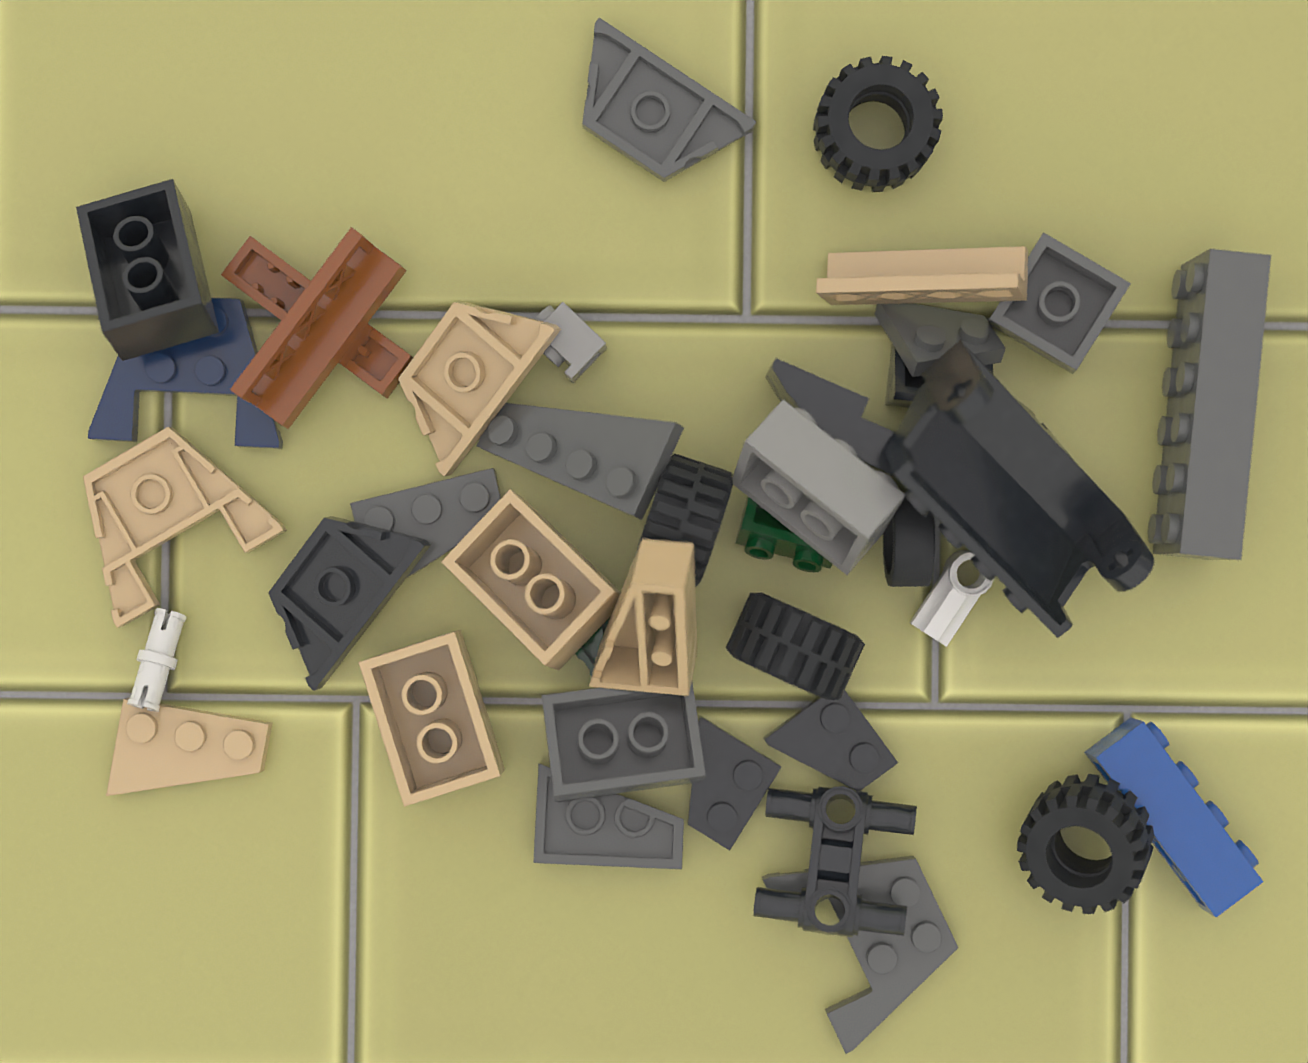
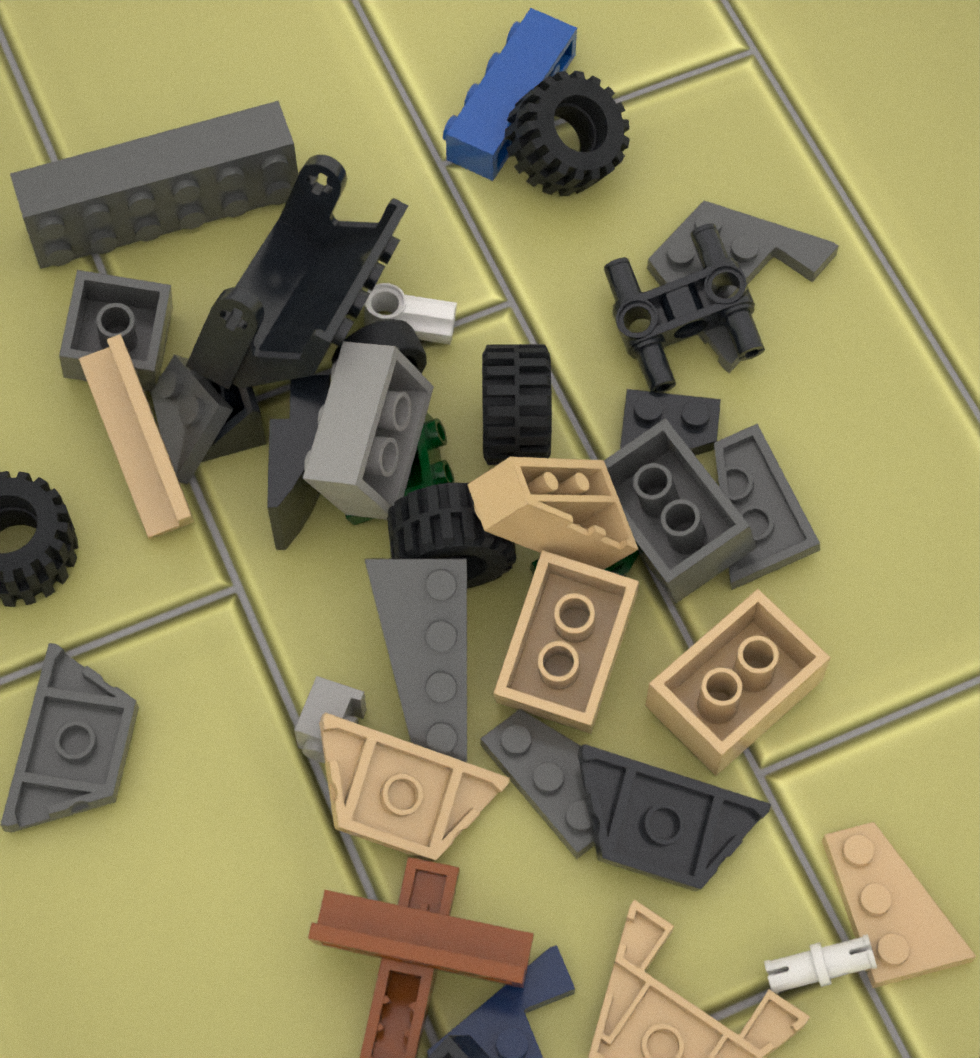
camera: 110 degrees left, 25 degrees down
black wing [763,690,898,791] -> none

